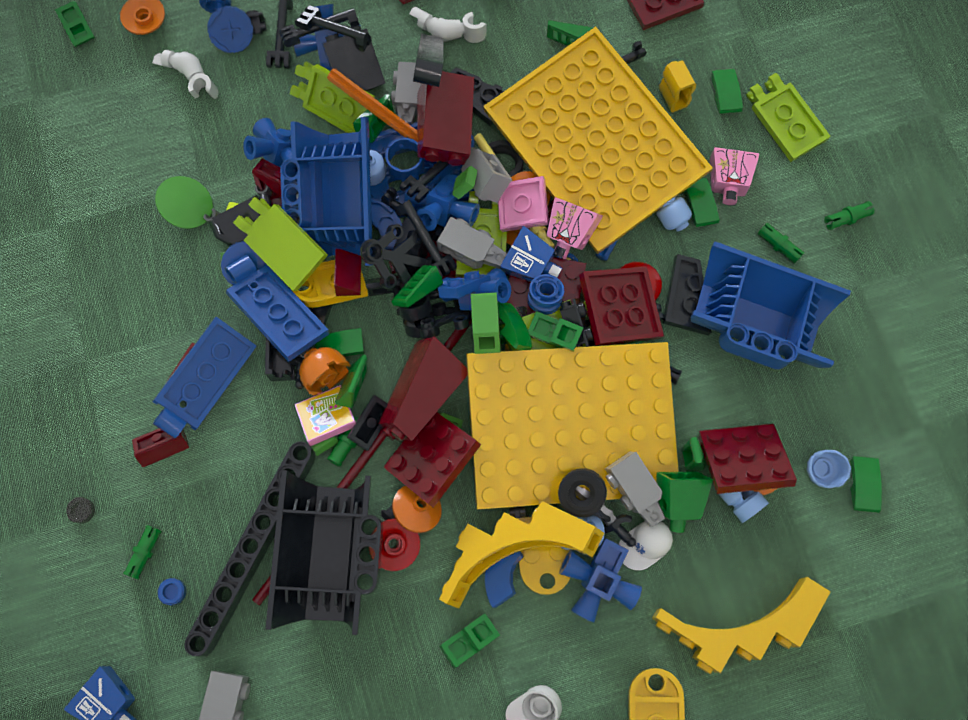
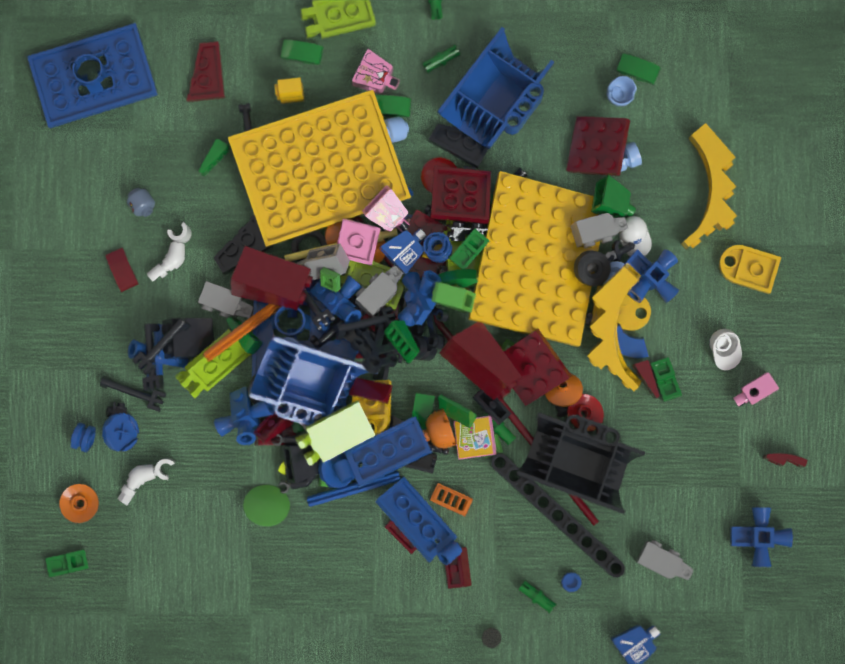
camera: 75 degrees left, 10 degrees up
black beam [413,33,443,87] -> none
green slope [681,437,706,472] -> none
none -> blue axle [307,471,400,507]
none -> orange slope [430,483,473,516]
none -> dark red slope [632,360,660,399]

